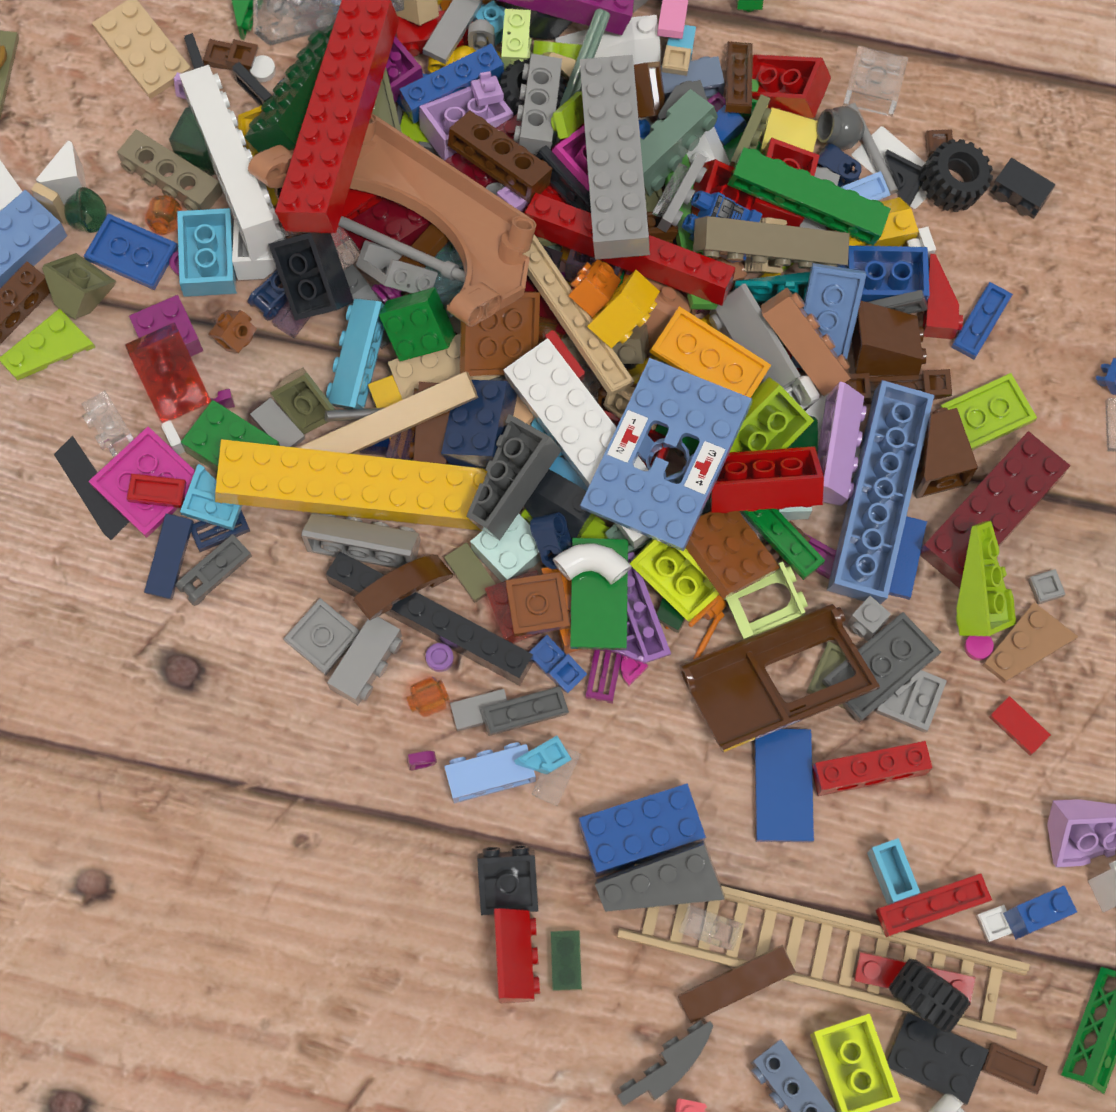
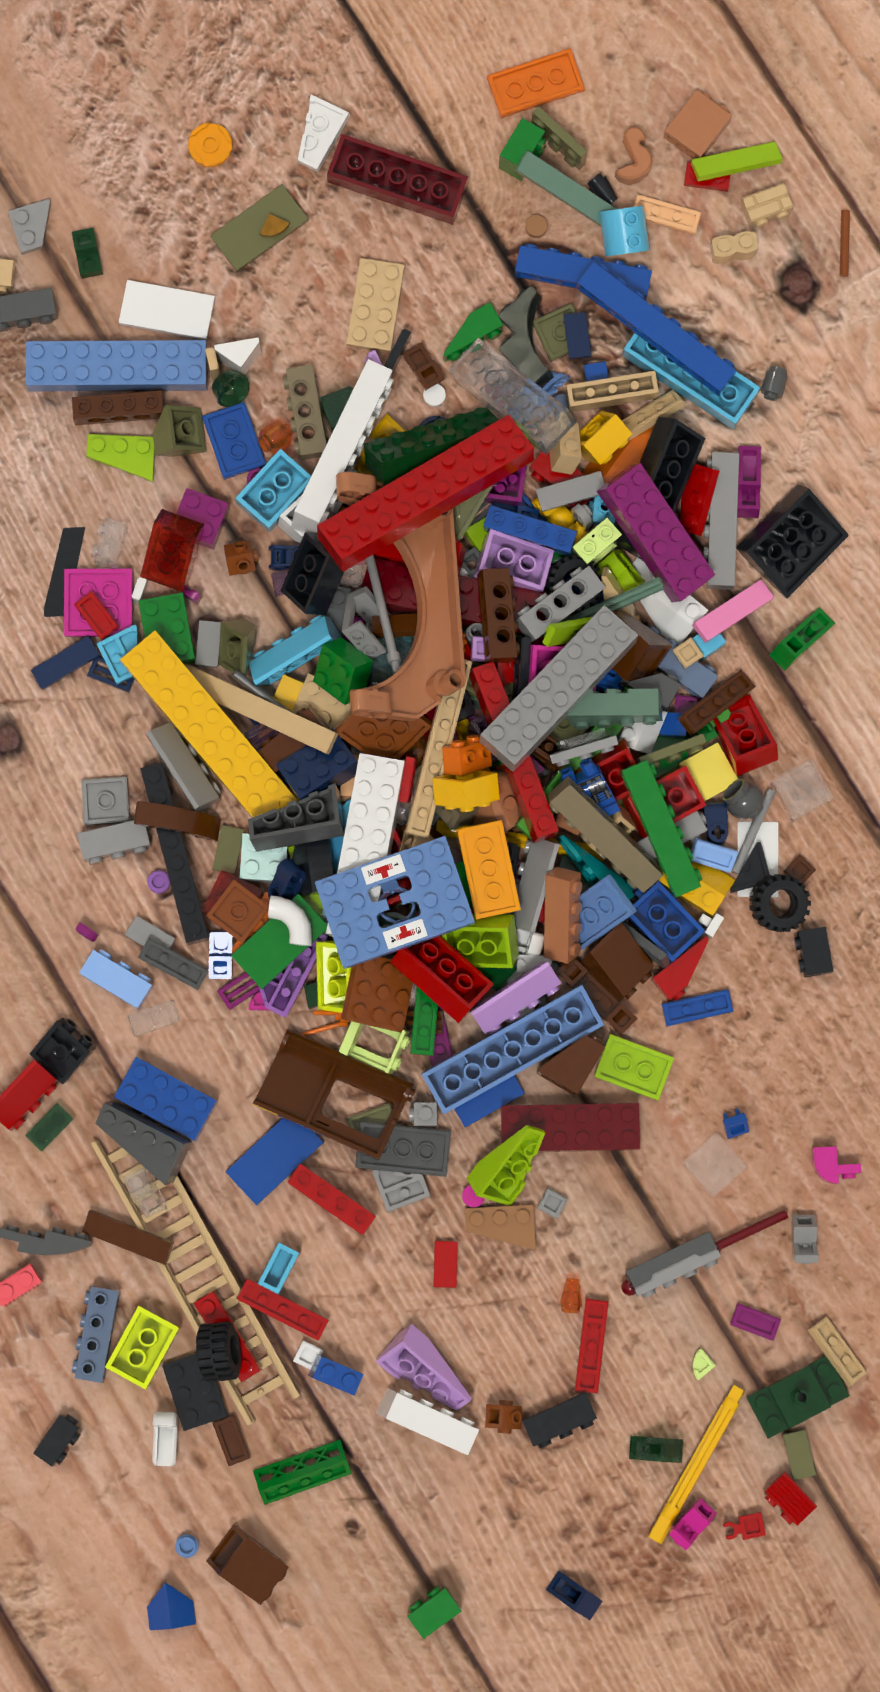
camera: 45 degrees right, 10 degrees up
dark grey plate [175,534,252,606] -> none
black tile [232,62,272,106] -> none
clear orange head [406,676,450,718] -> none
lavender tile [471,71,504,107] -> none
medium azure tile [514,736,572,775] -> none

